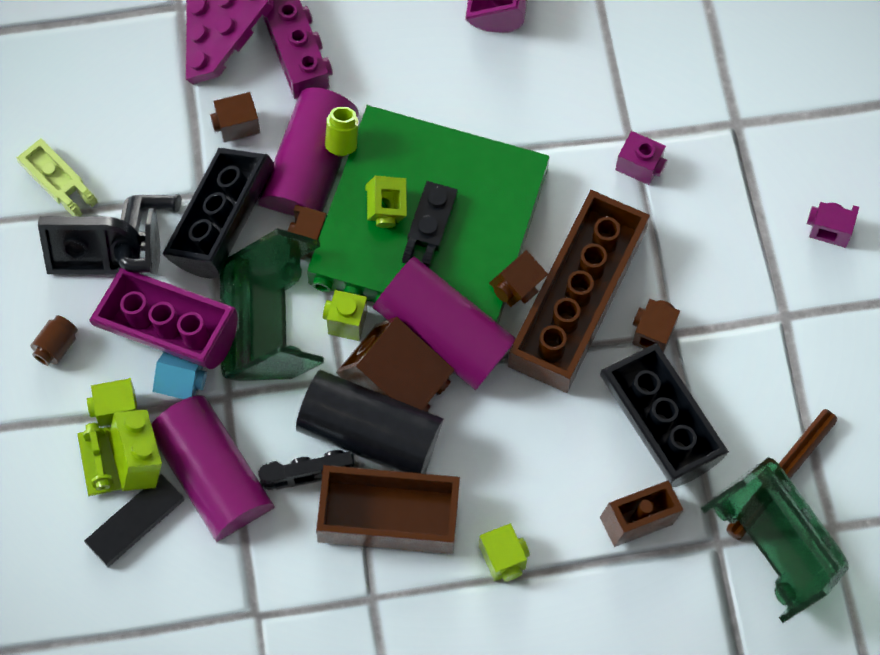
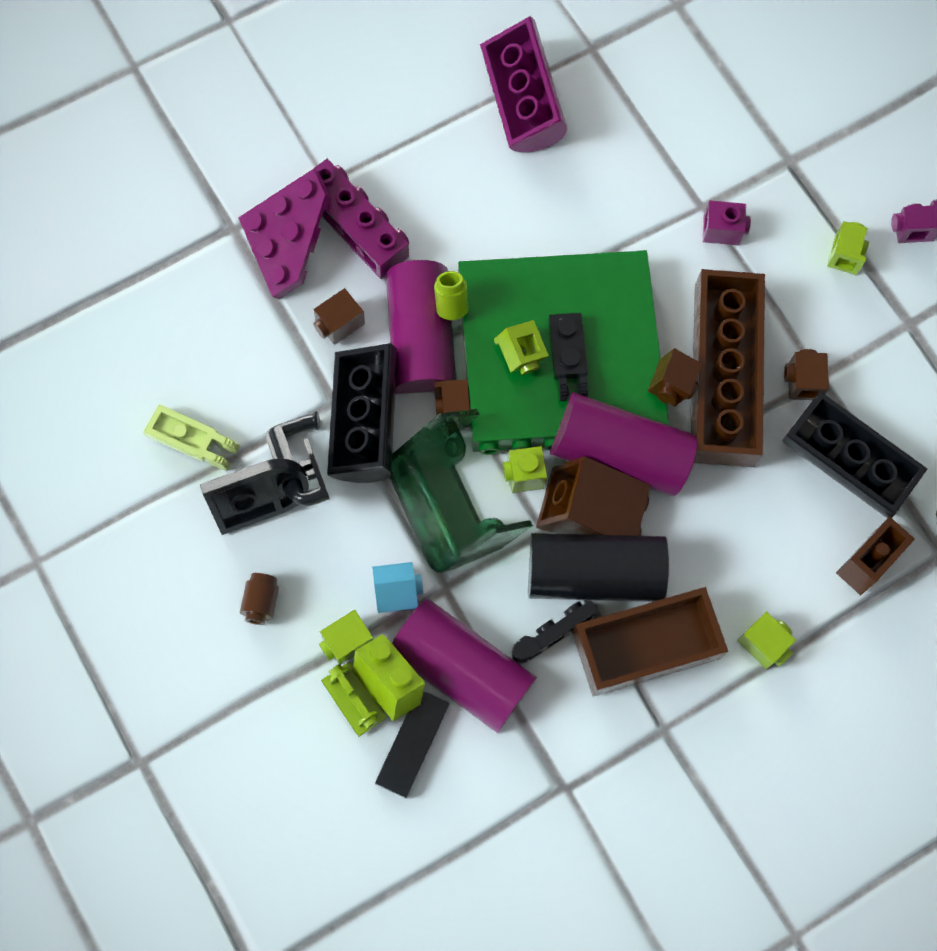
camera: 25 degrees left, 5 degrees up
magenta brick [89,268,238,369] -> none
none -> lime brick [827,221,869,275]

